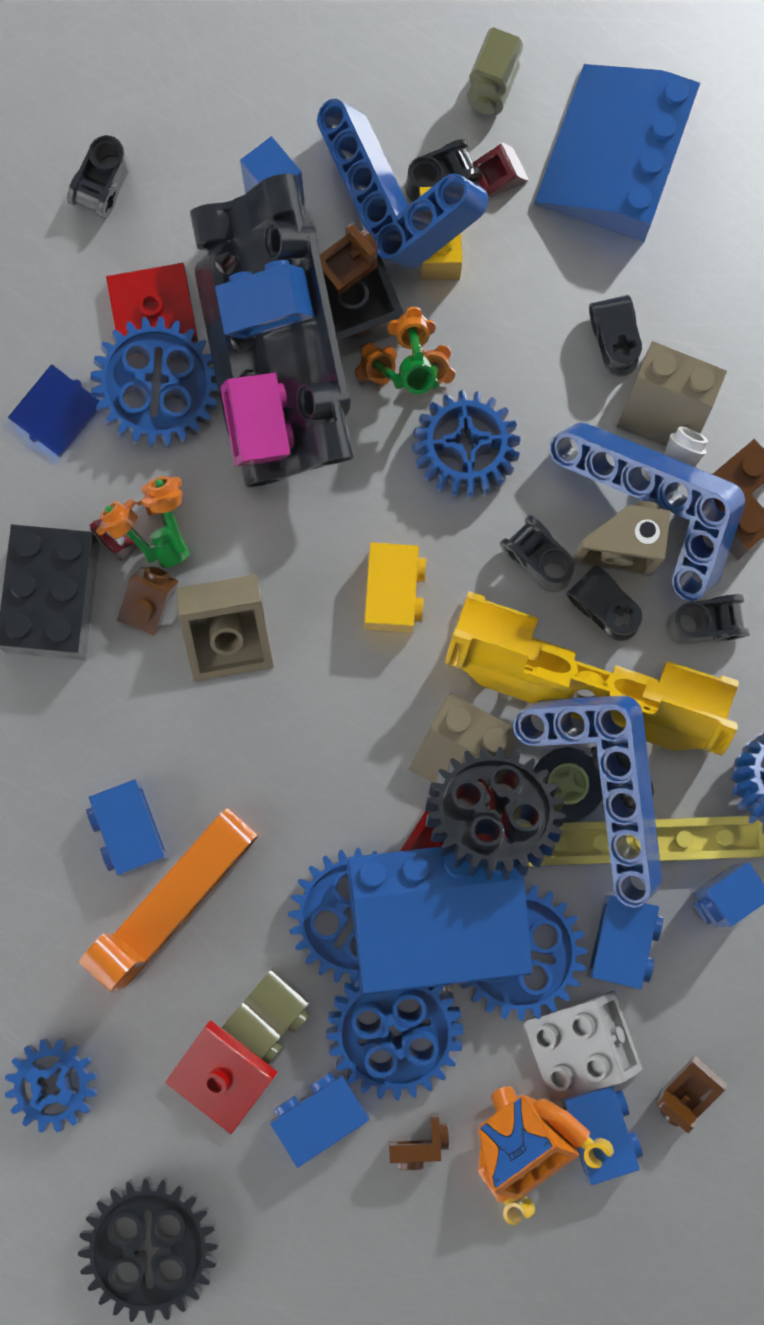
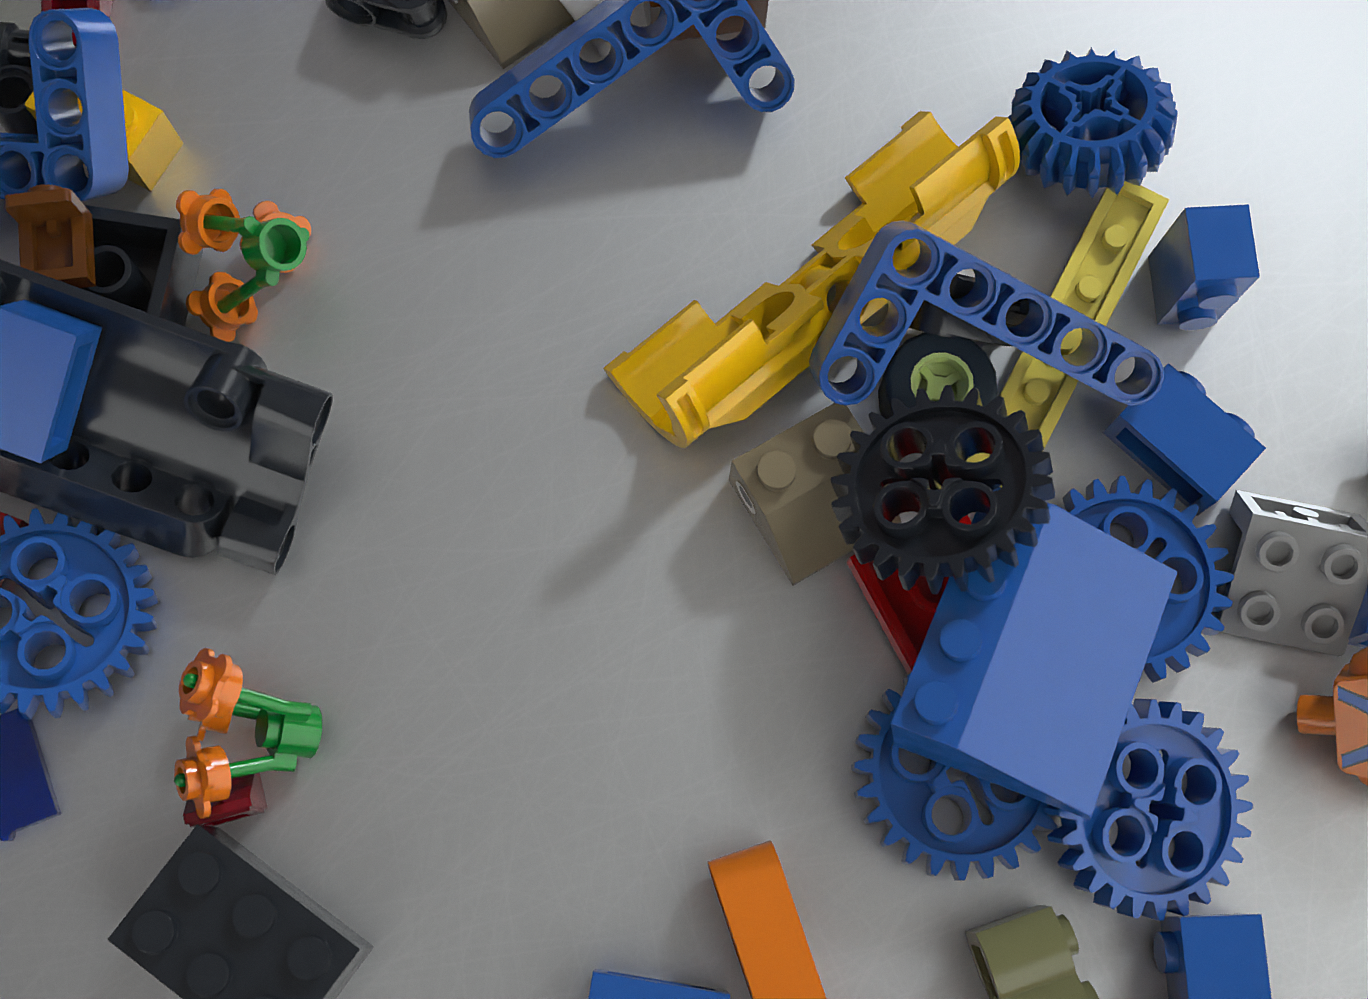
camera: 60 degrees left, 5 degrees down
reddish brown bracket [117,566,179,636] -> none
dark tan slope [176,574,274,681] -> none
dark pink brick [221,373,294,467] -> none
yellow brick [365,542,426,633] -> none
reddish brown bracket [389,1113,449,1170] -> none
blue gear [412,390,521,499] -> none
black piece [500,515,575,593] -> none
black piece [566,565,643,641] -> none
dark tan slope [572,501,671,576] -> none
black piece [667,594,750,644] -> none

